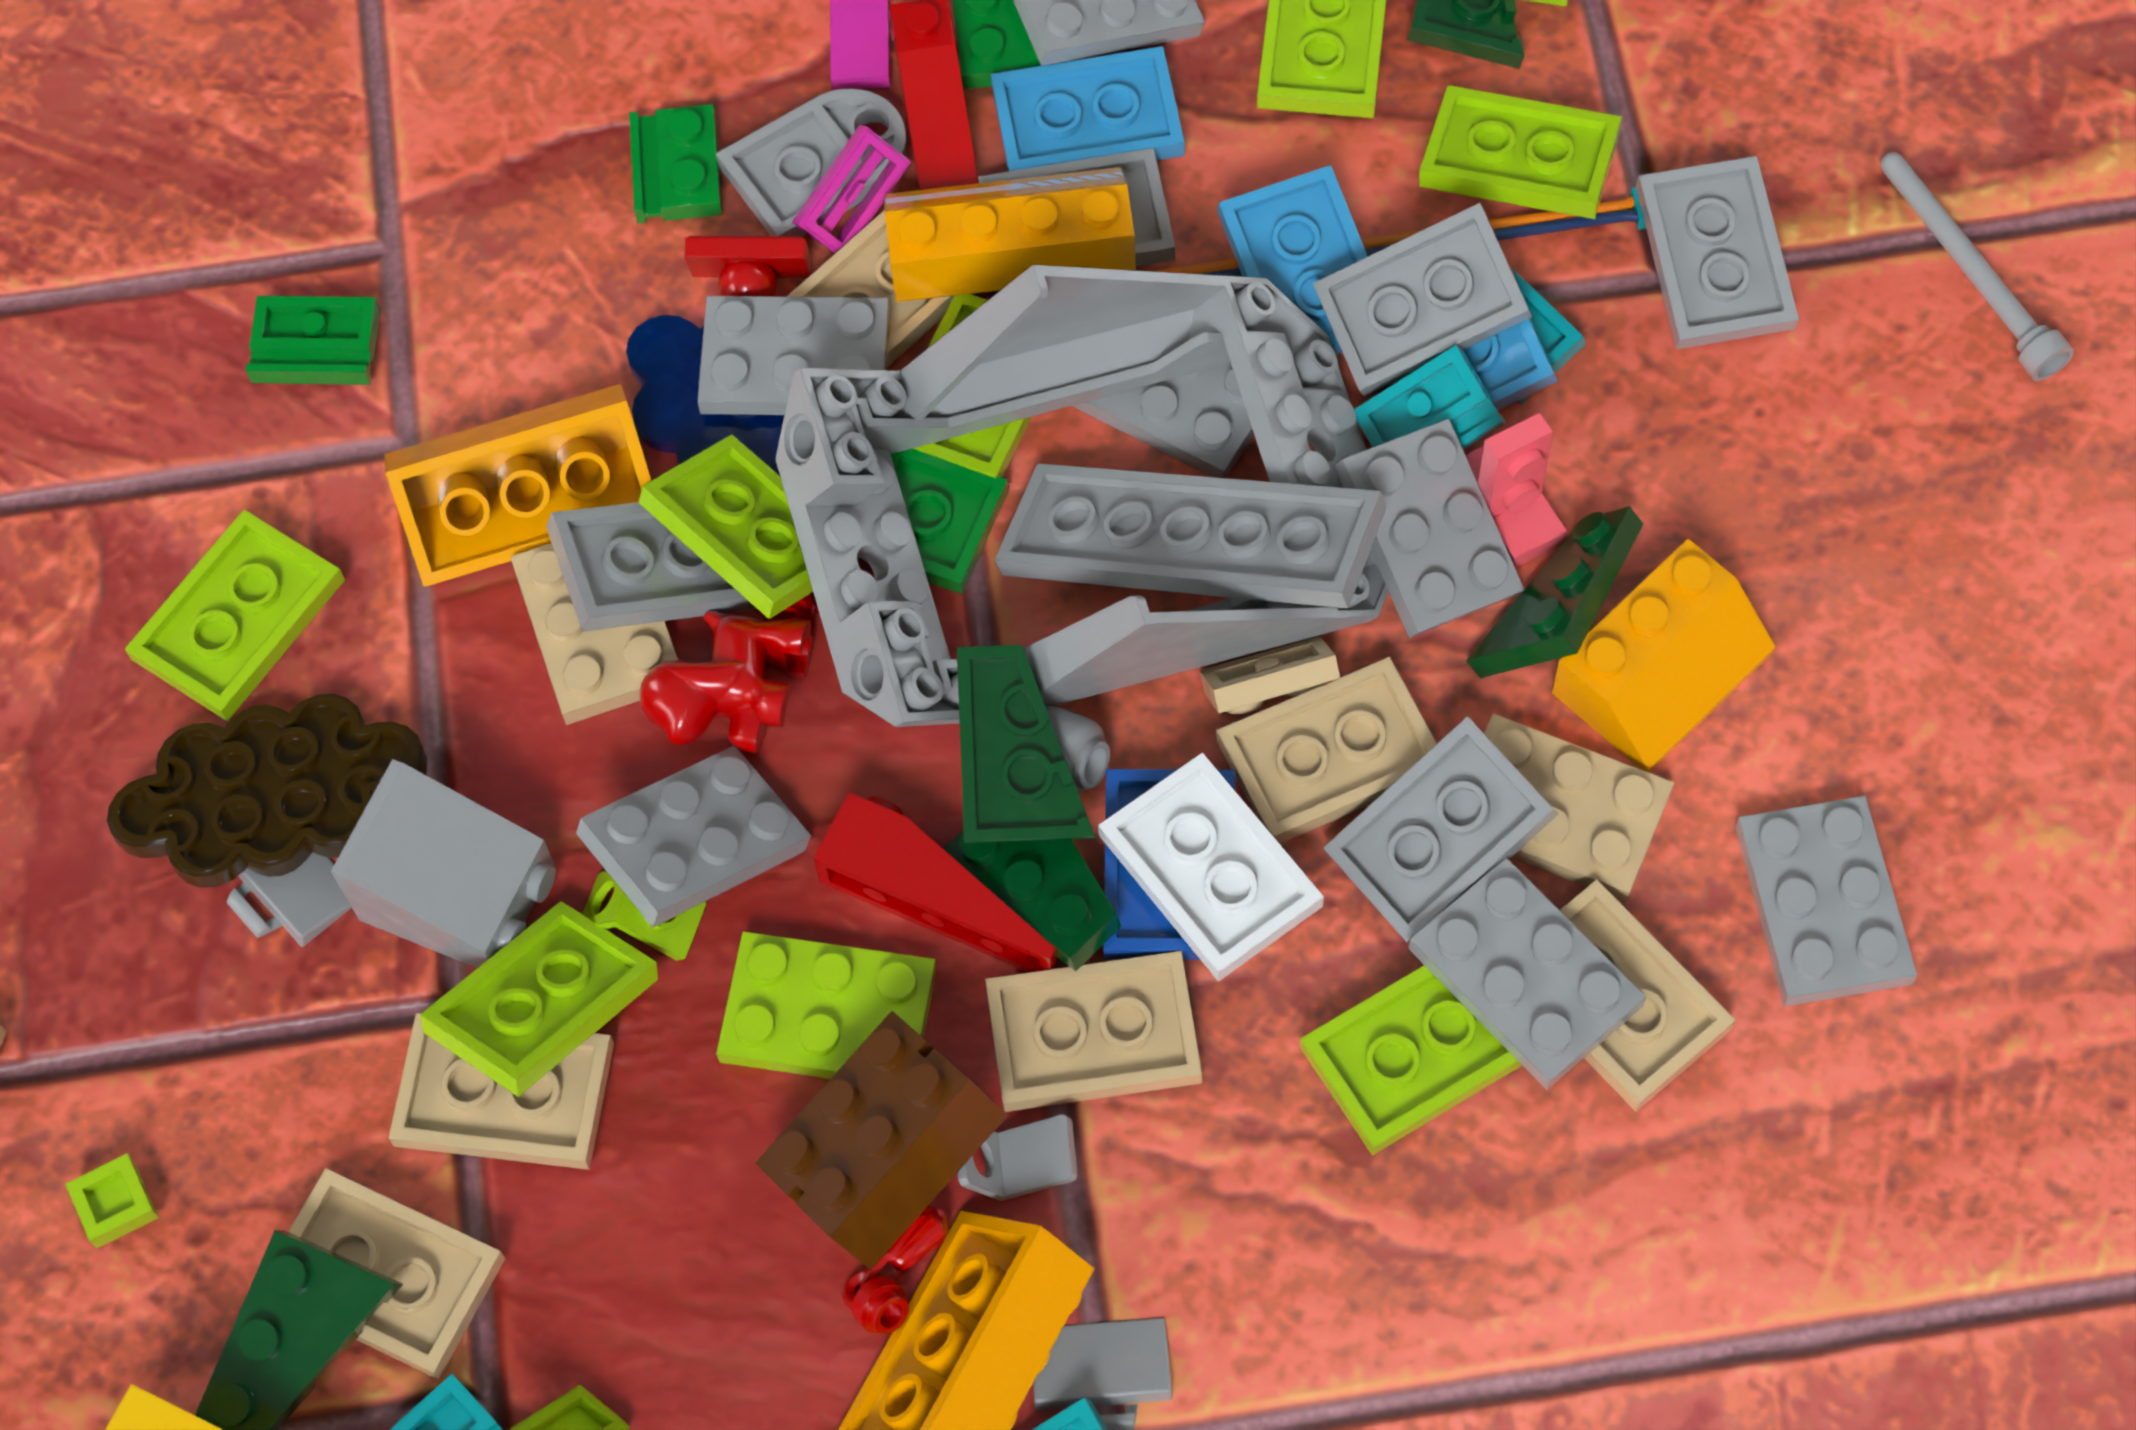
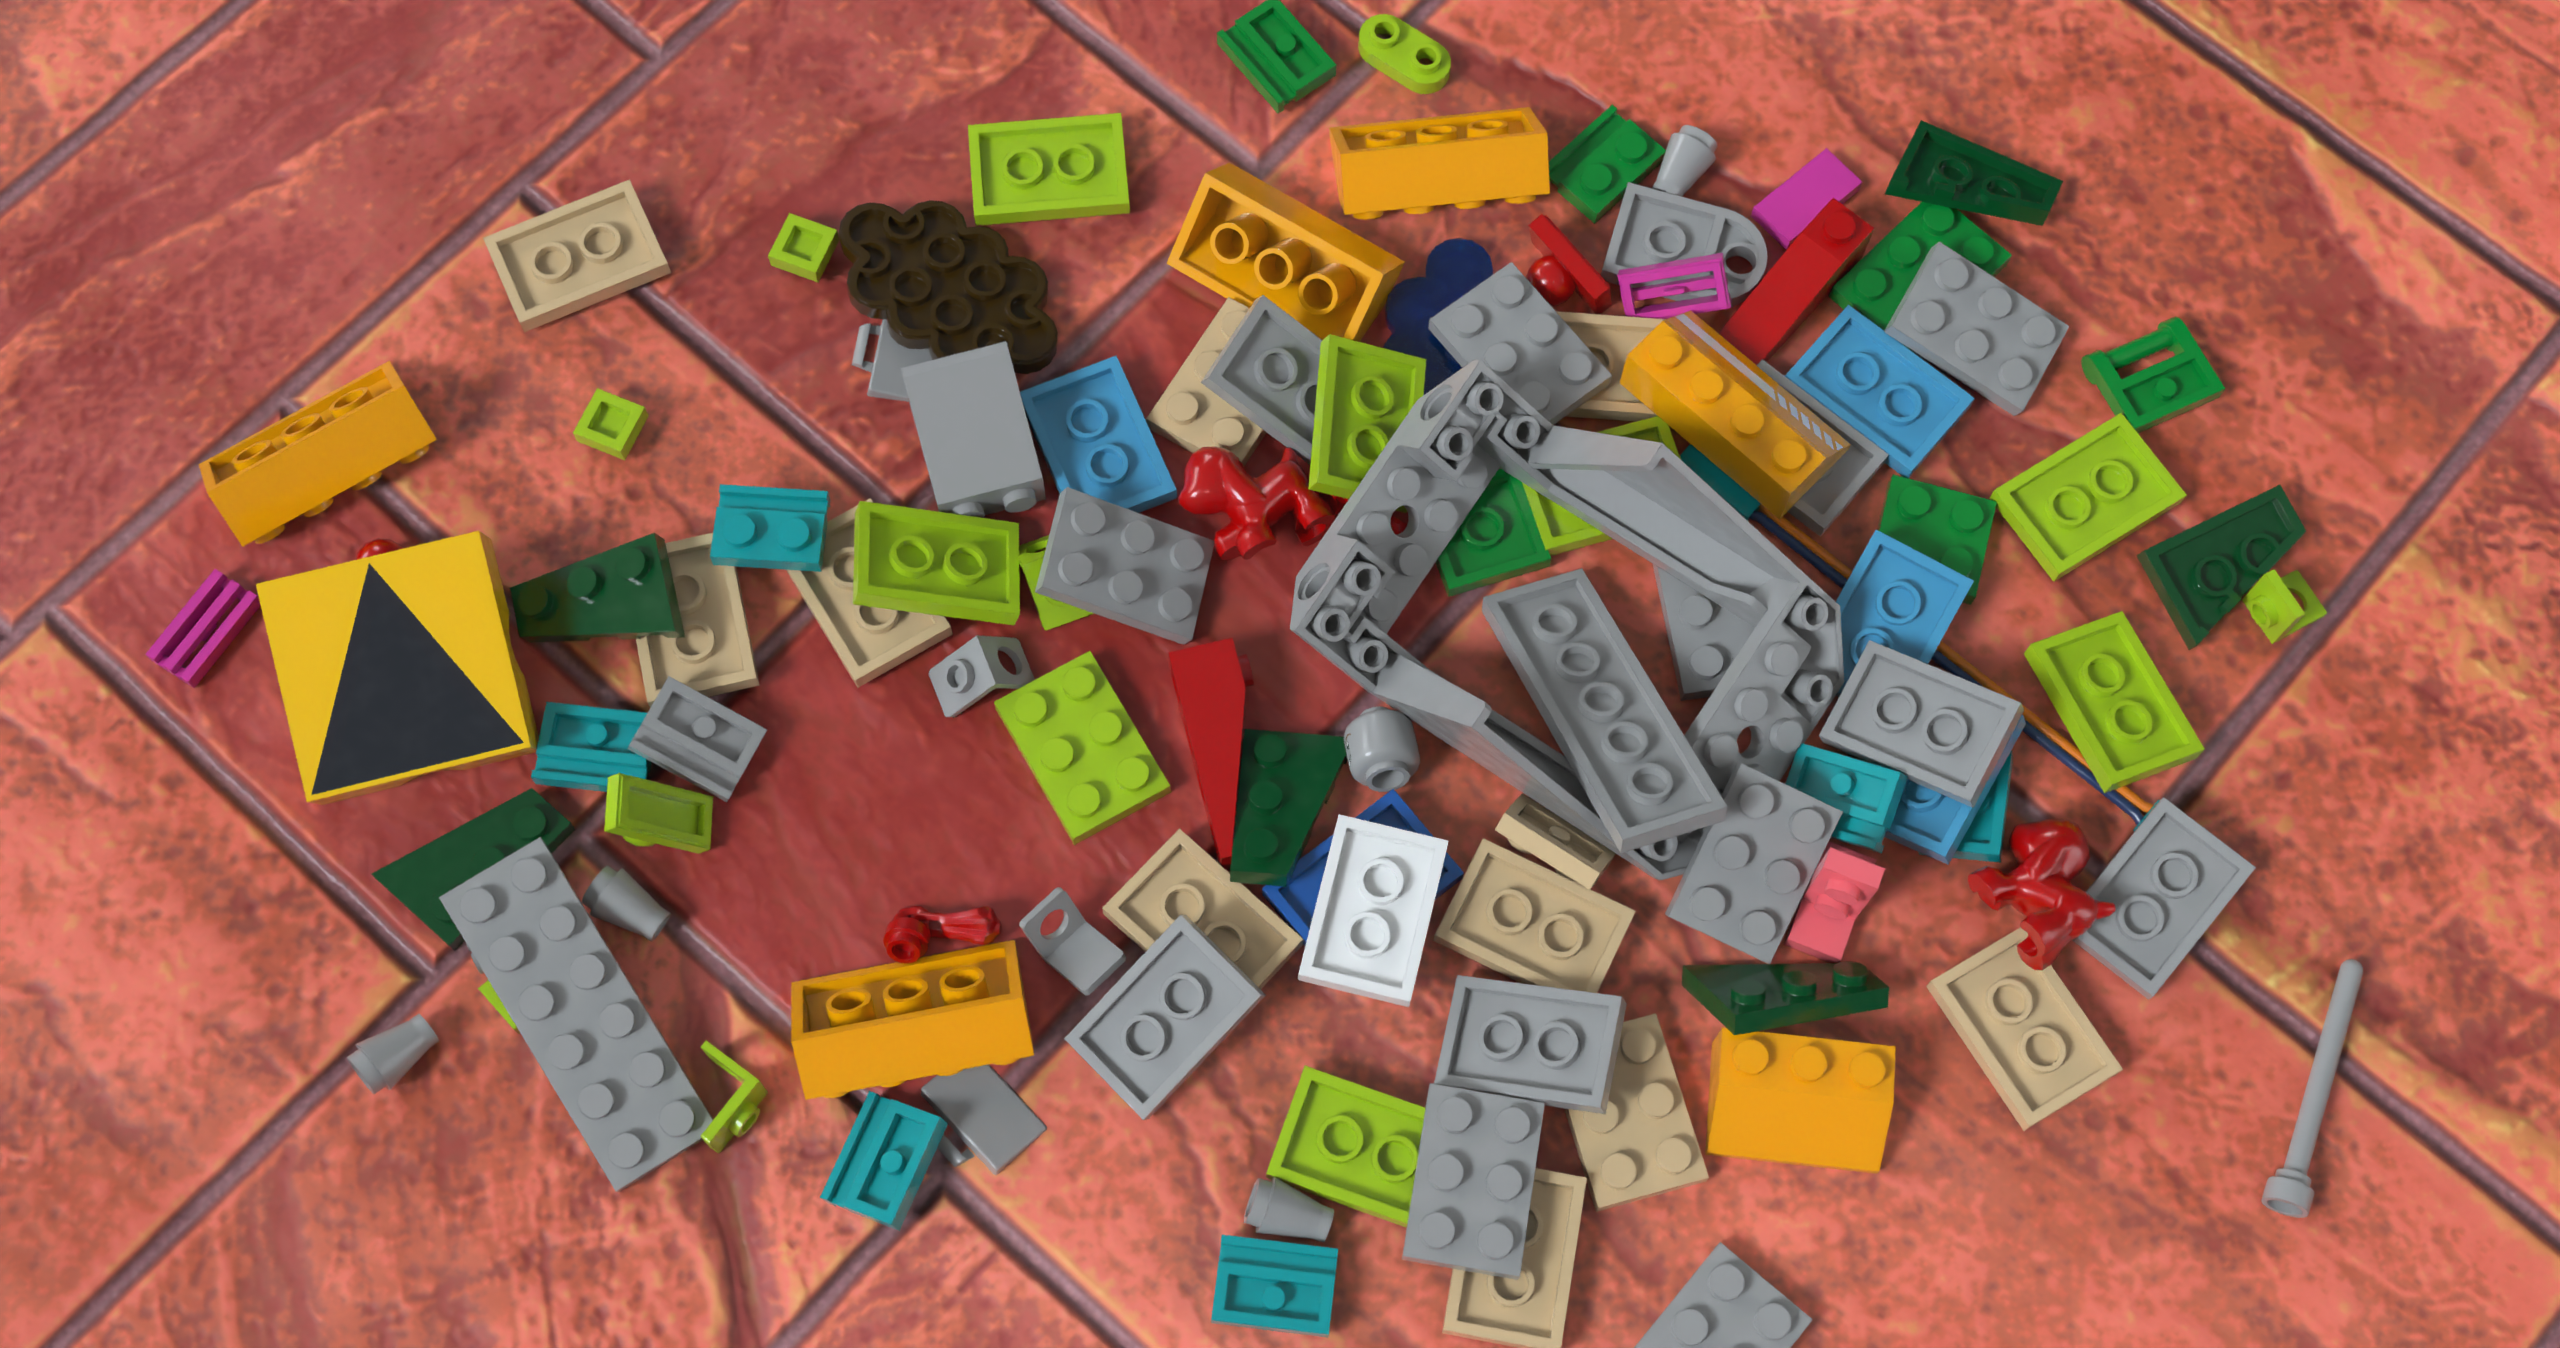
camera: 45 degrees right, 5 degrees up
reddish brown piece [755,1011,1008,1270] -> none
dark green wing [957,644,1096,845] -> none
none -> light grey plate [627,676,767,802]
none -> teal plate [710,484,831,572]
none -> lime plate [768,213,840,283]
none -> light grey bracket [929,635,1035,717]
none -> dark azure plate [1020,355,1177,513]
none -> light grey plate [1064,915,1266,1120]
none -> teal plate [1211,1235,1338,1338]
none -> light grey cone [1244,1177,1334,1242]
none -> light orange slope [1329,107,1550,220]
none -> lime plate [1358,14,1451,94]
none -> light grey cone [1652,125,1718,196]
none -> green plate [1877,474,1997,605]
none -> tan plate [1926,927,2123,1131]
none -> red animal [1968,819,2116,970]

